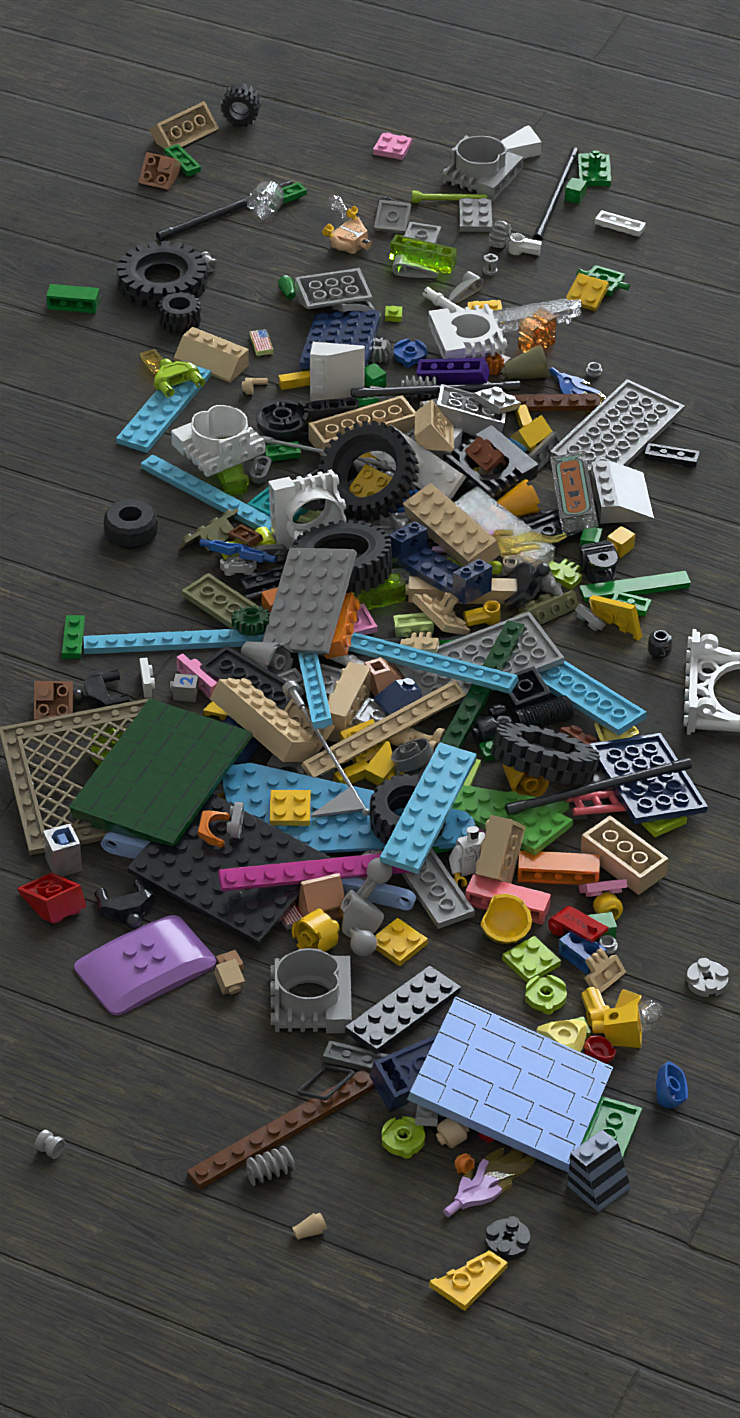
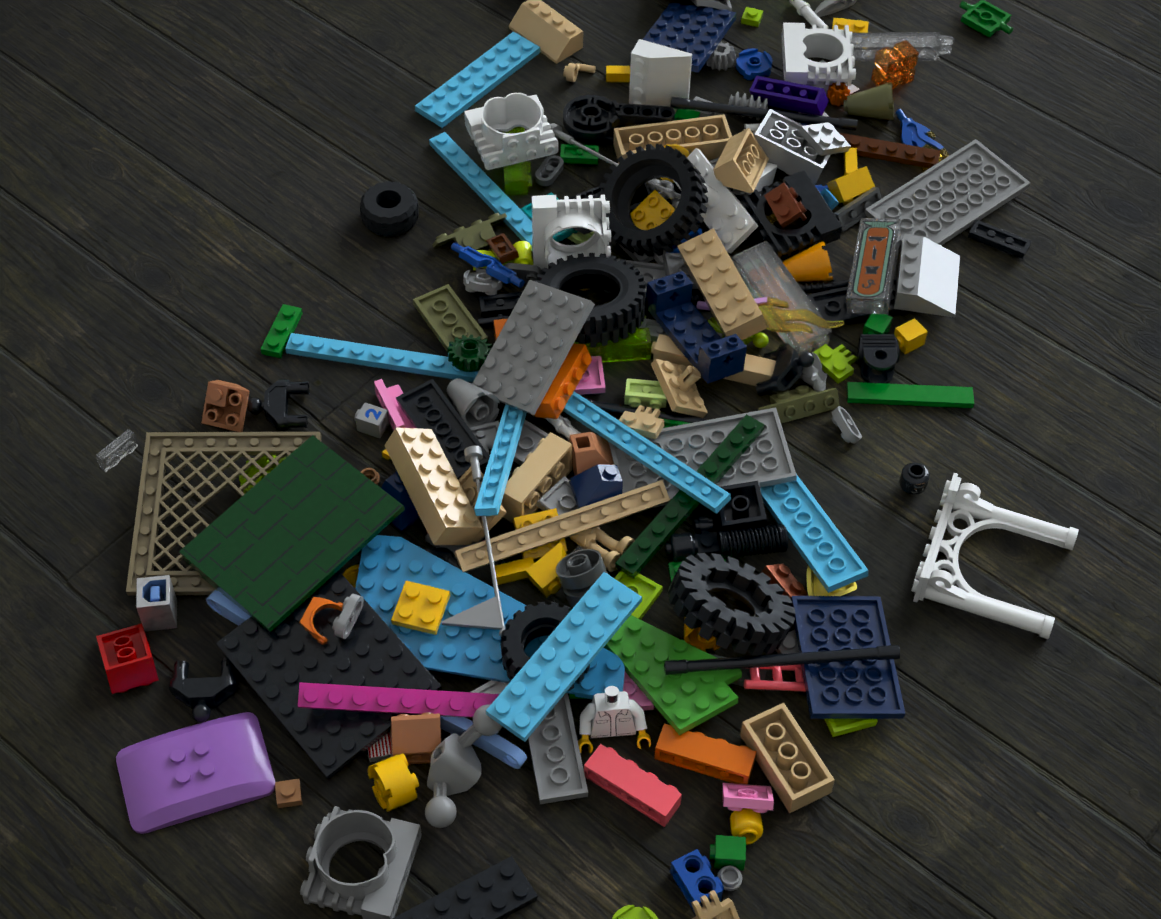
camera: 15 degrees right, 10 degrees up
clear yellow plate [140,349,163,376] -> none
white plate [140,658,155,698] -> none
lime connector [154,359,206,398] -> none
tan brick [214,959,245,995] -> none
tile [250,329,273,356] -> none
green brick [364,363,387,388] -> none
yellow plate [375,918,428,966] -> none
yellow piece [463,601,500,627] -> none
tan slope [475,815,526,884] -> none
yellow cylinder [480,893,532,944] -> none
light grey wheel [502,556,521,577] -> none
lime plate [502,936,561,983] -> none
red door [548,906,609,943] -> none
yellow plate [565,273,609,312] -> none
light grey plate [586,362,603,378] -> none
yellow wing [589,595,642,641] -> none
plate [612,591,651,617] -> none

